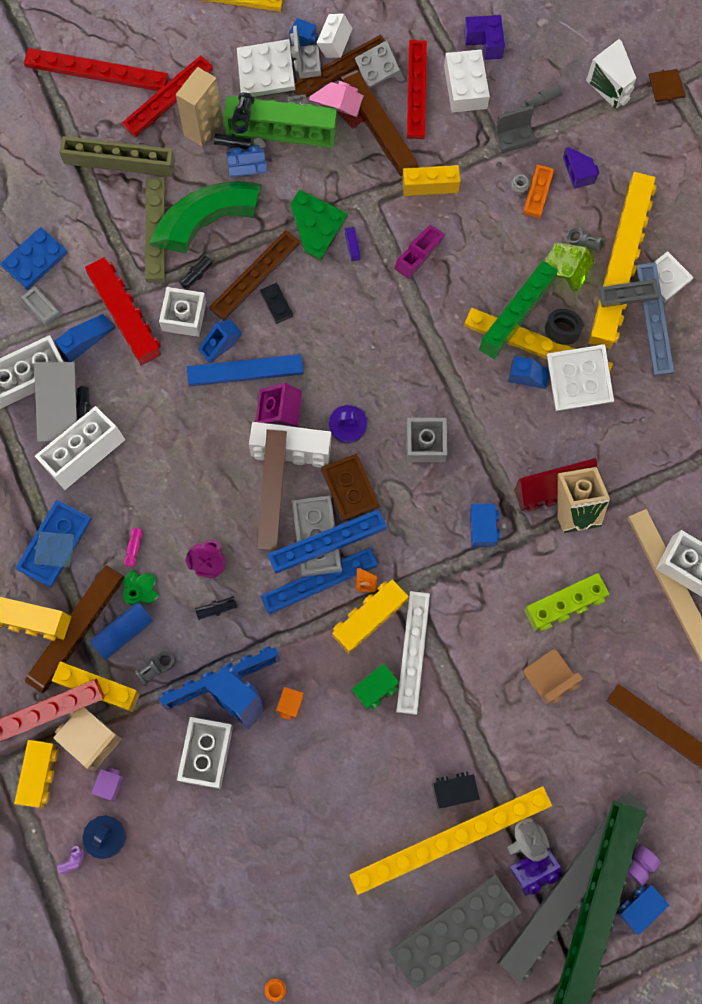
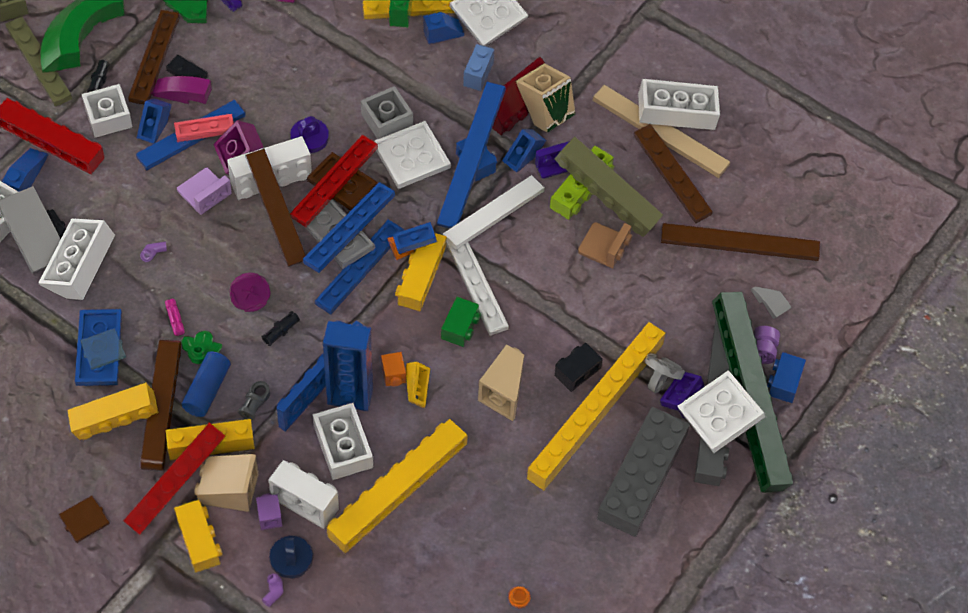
camera: 30 degrees left, 15 degrees down
none -> medium lavender arm [140,242,167,262]
none -> magenta slope [152,76,212,104]
none -> coral tile [174,114,234,142]
none -> lavender bracket [177,167,232,215]
none -> white brick [269,460,339,529]
none -> red plate [290,135,378,227]
none -> yellow brick [327,419,468,554]
none -> white plate [374,121,451,189]
none -> blue plate [392,222,437,254]
none -> yellow slope [406,362,430,408]
none -> blue tile [437,82,506,229]
none -> white tile [443,175,544,250]
none -> medium blue brick [463,44,494,91]
none -> tan slope [478,345,524,421]
none -> blue slope [502,129,547,172]
none -> dark purple bracket [535,141,570,179]
none -> olive brick [555,136,663,237]
none -> reddish brown plate [634,124,713,224]
none -> white plate [677,370,766,453]
none -> light grey slope [750,287,792,319]

